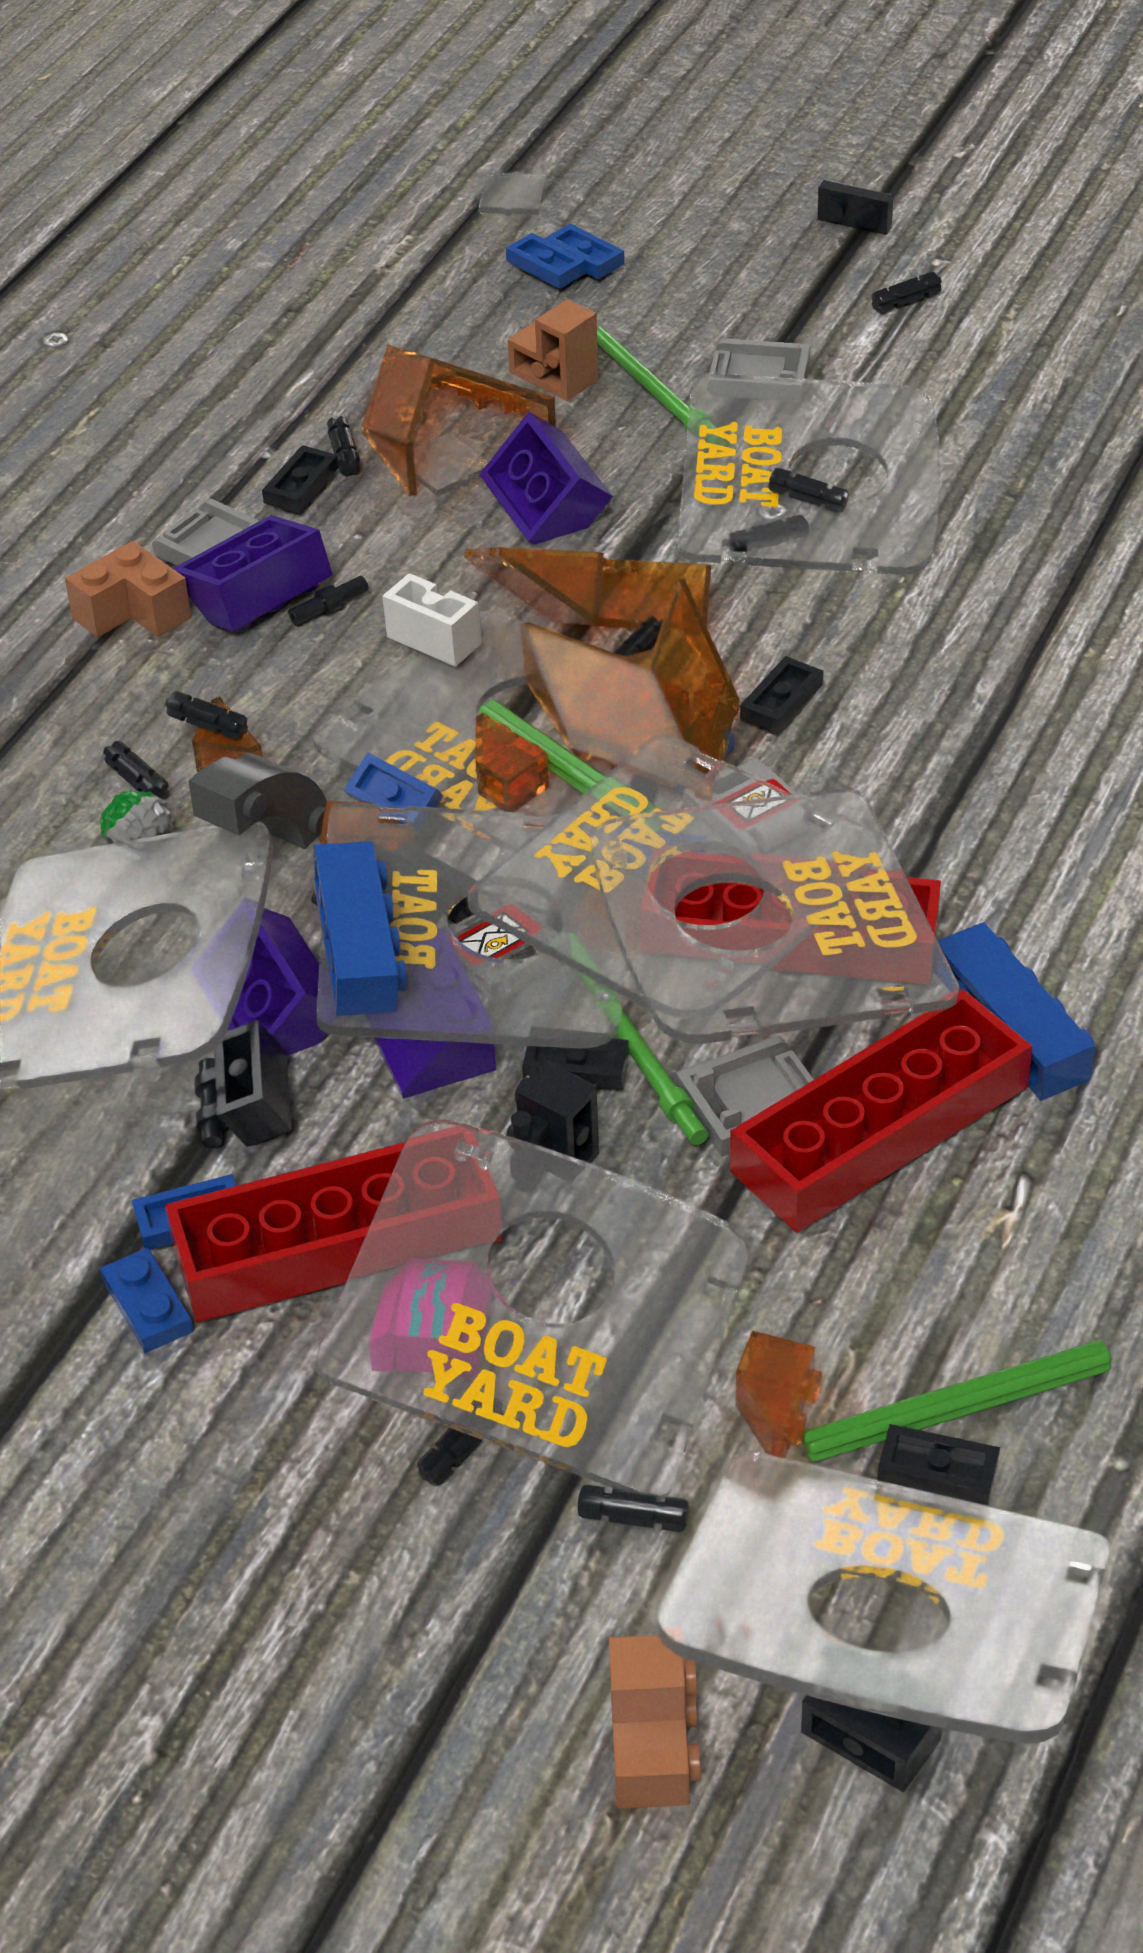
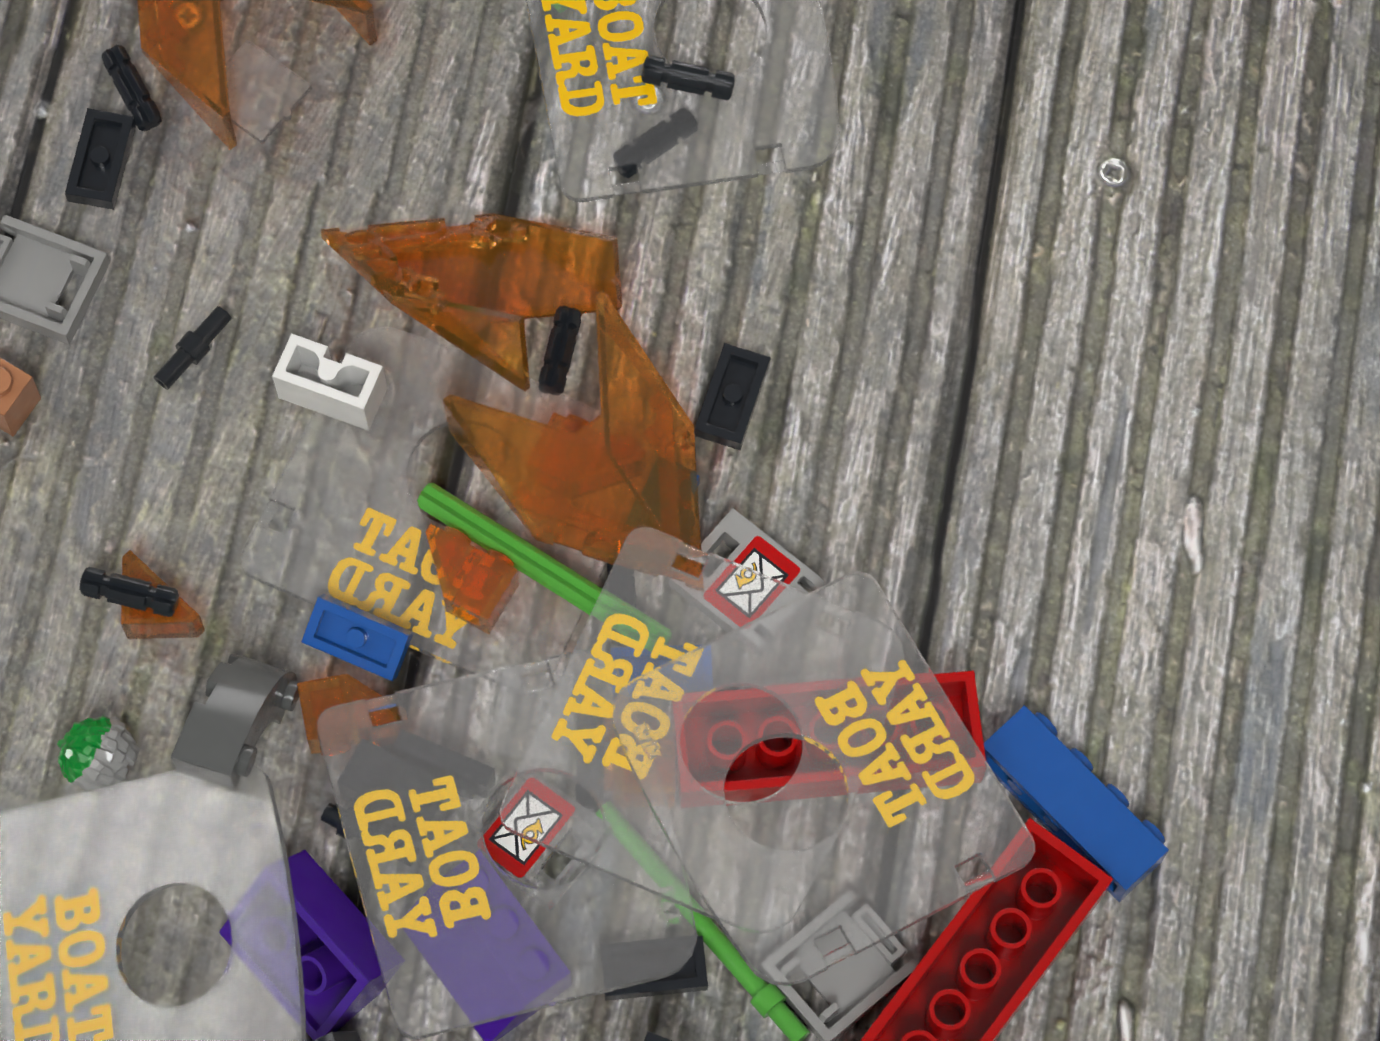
camera: 20 degrees left, 25 degrees up
black axle [103,741,170,799] -> none
dark purple slope [172,515,333,631] -> none
blue brick [314,841,407,1016] -> none
dark purple slope [479,412,613,545] -> none

